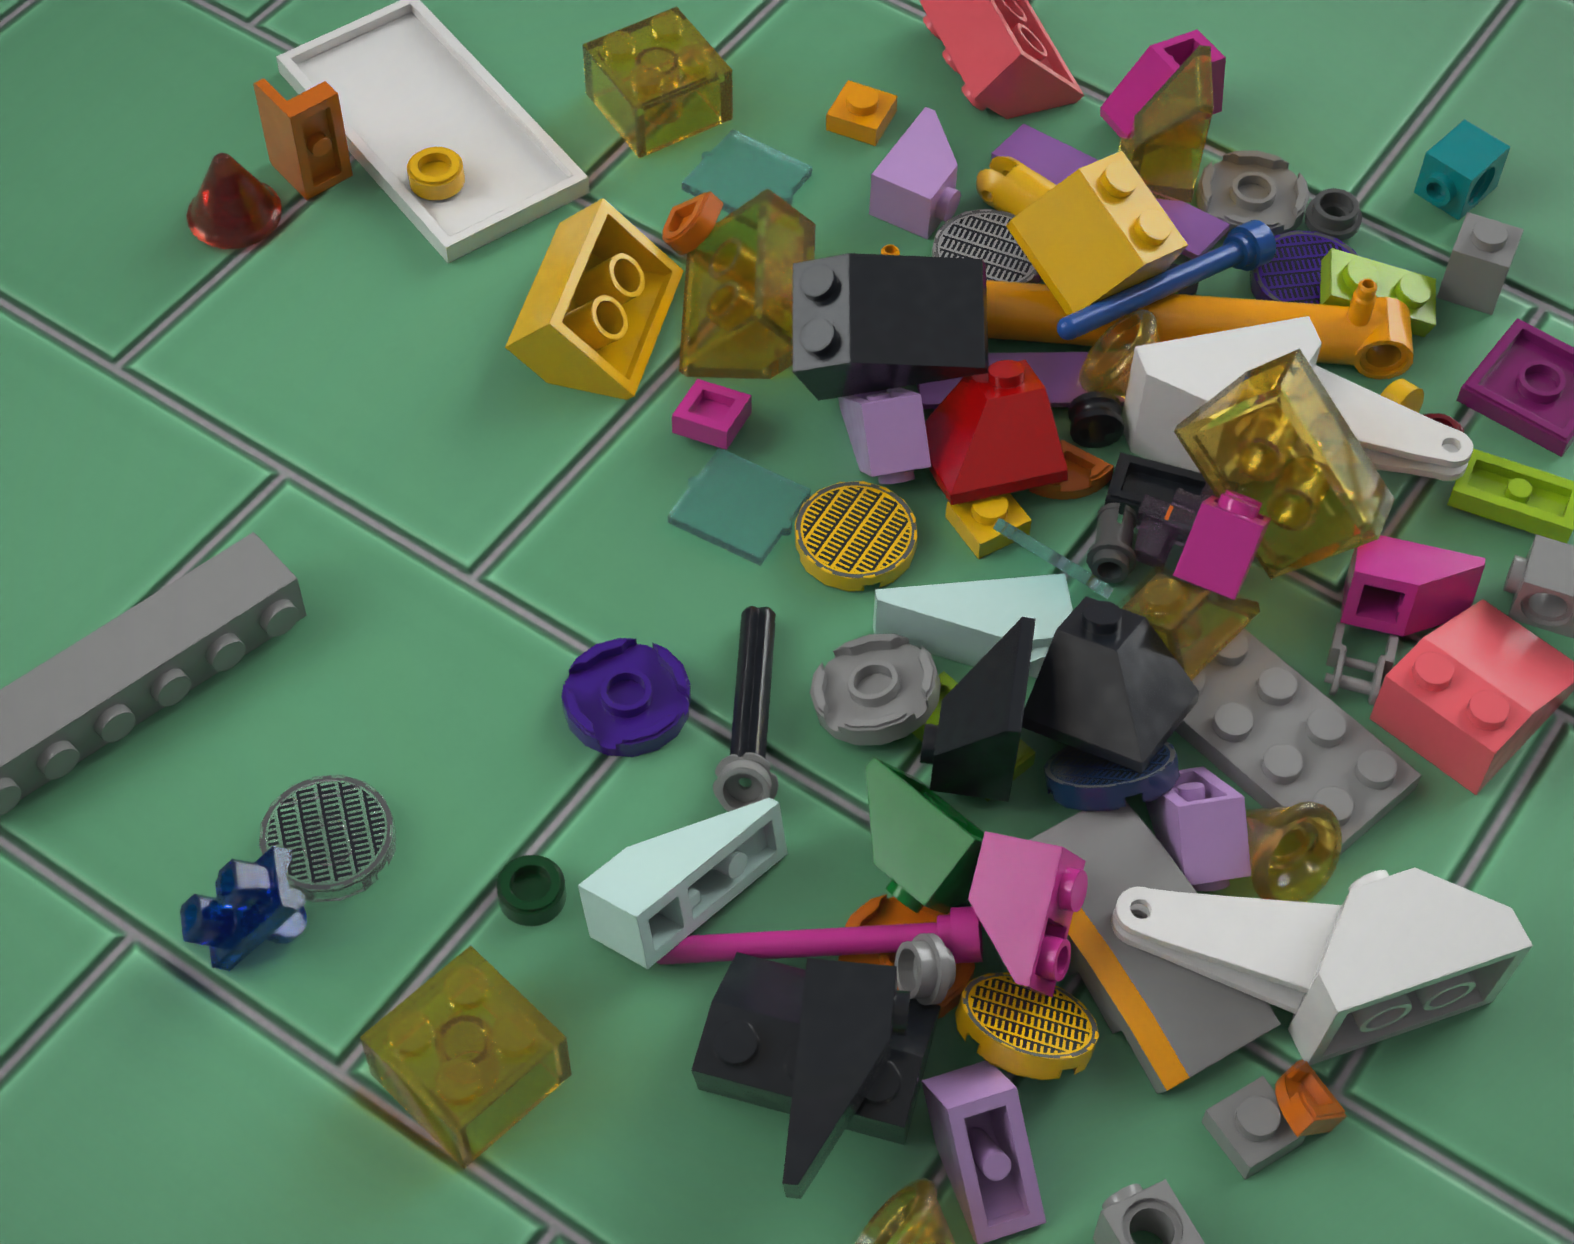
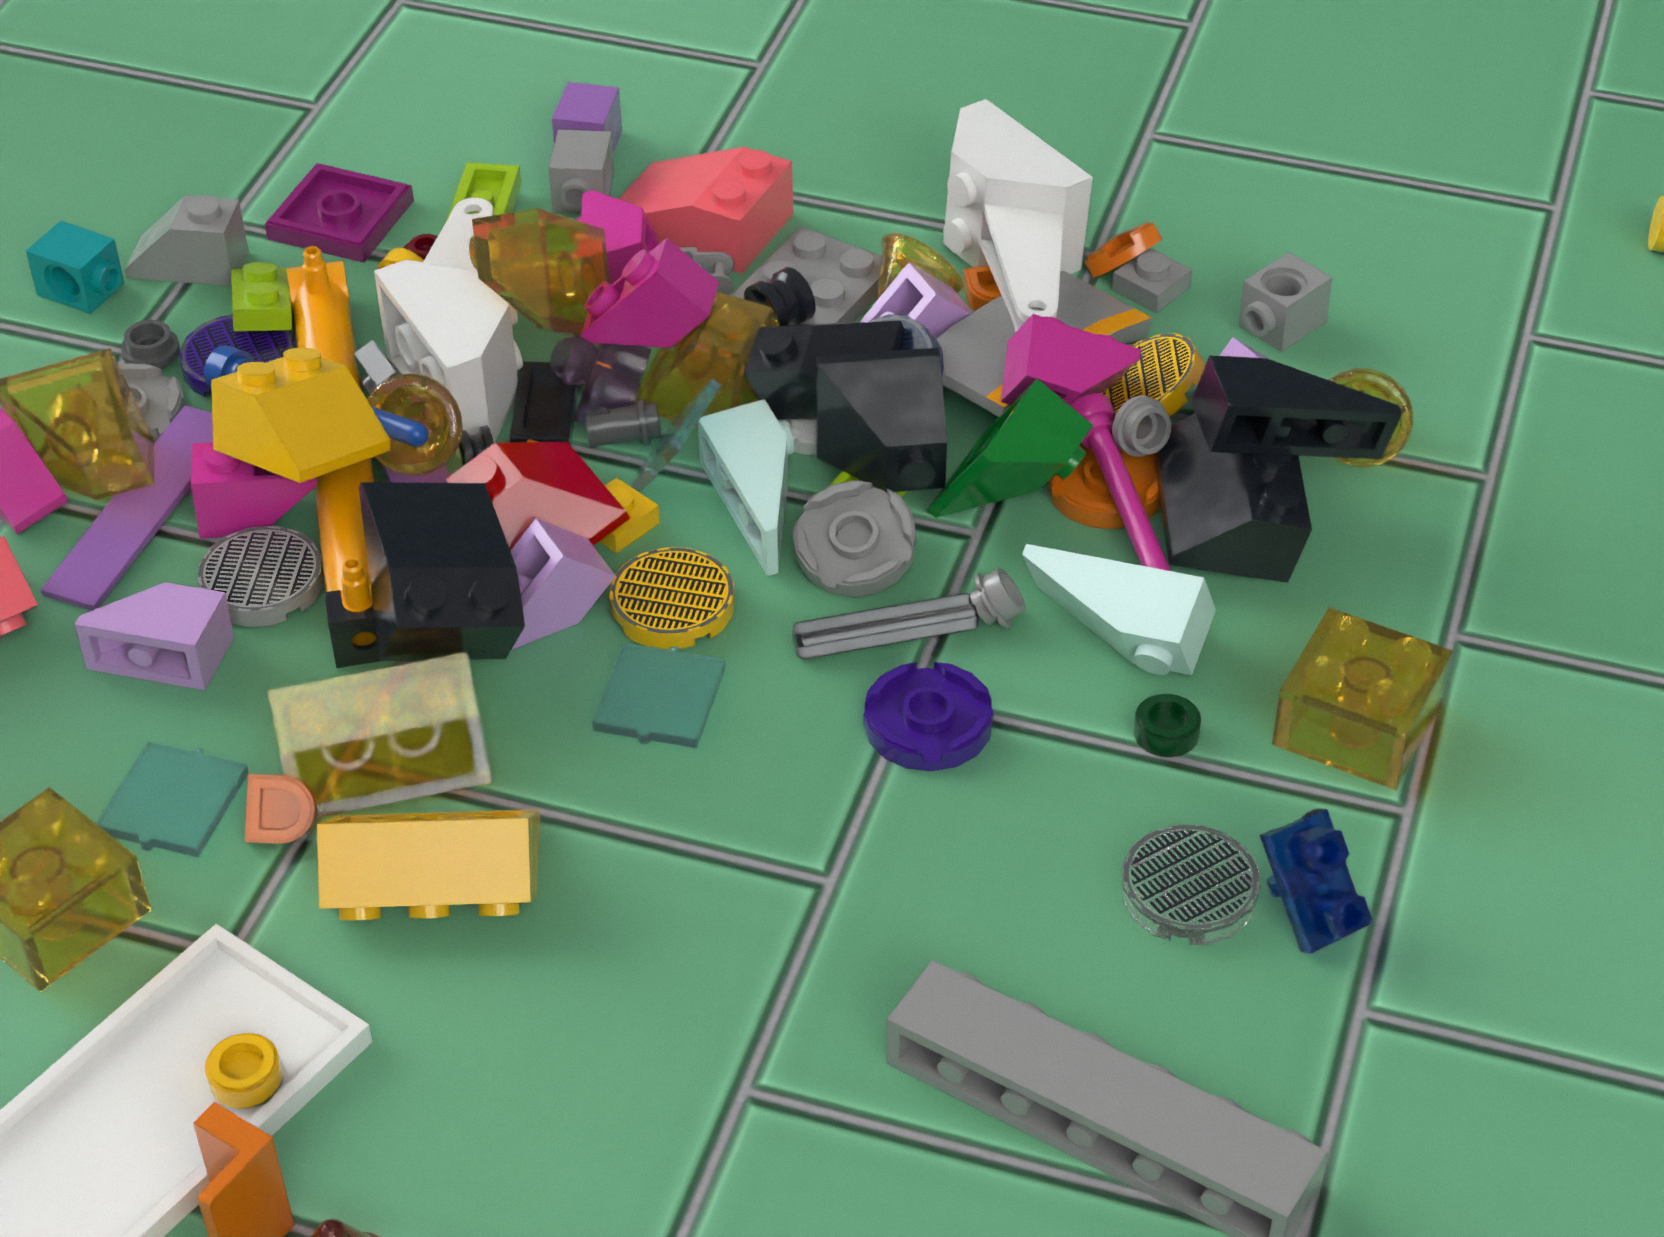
camera: 105 degrees left, 10 degrees down
dark pink plate [672,379,752,450] -> none
light orange plate [826,80,898,146] -> none
yellow piece [976,156,1056,216] -> none
none -> black wheel [744,267,816,330]

